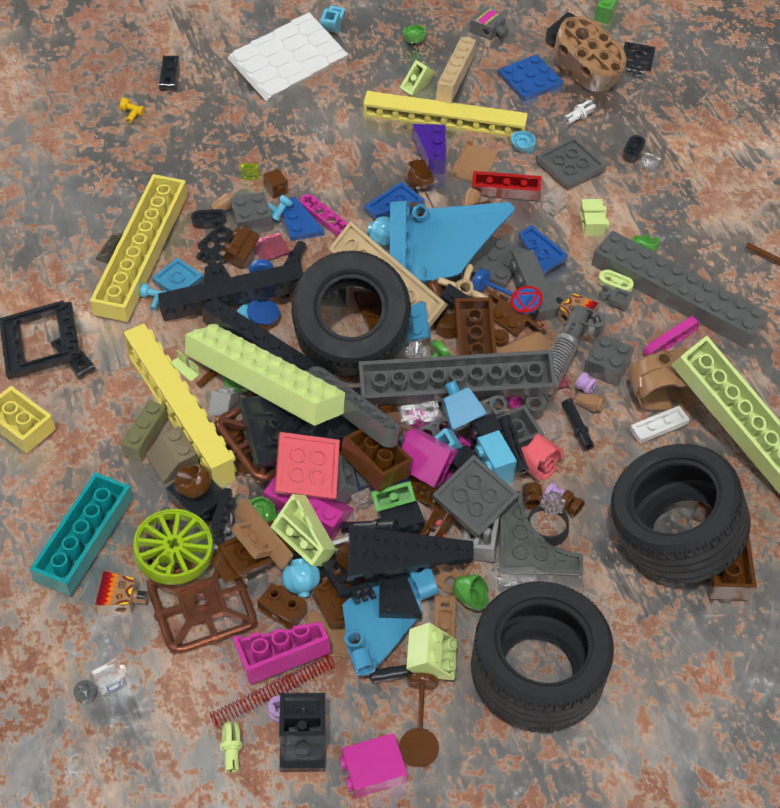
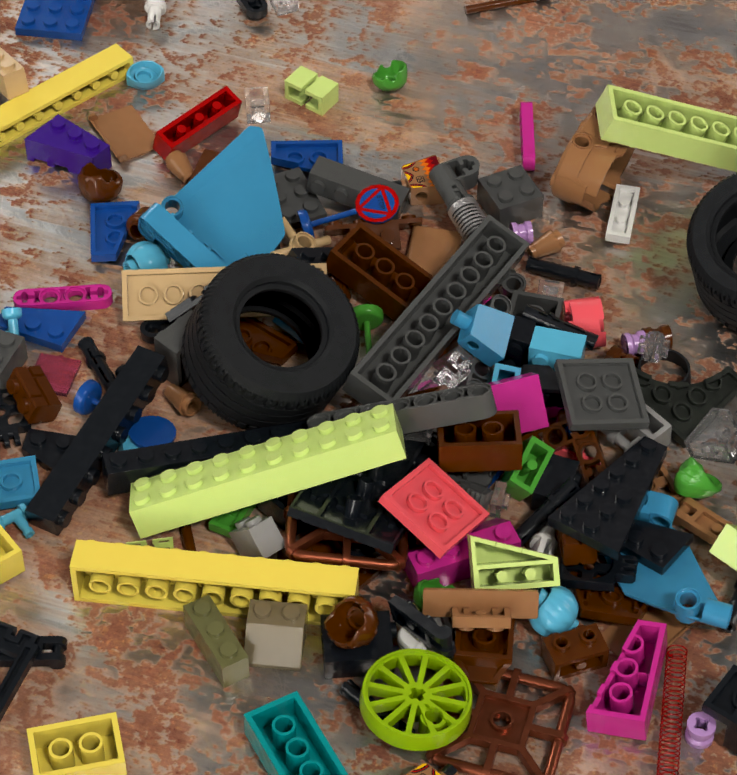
camera: 50 degrees left, 5 degrees down
dark grey plate [536,136,607,190] -> none
dark grey brick [591,230,769,349] -> none
yellowish green plate [598,270,633,292] -> none
dark grey plate [598,285,633,310] -> none

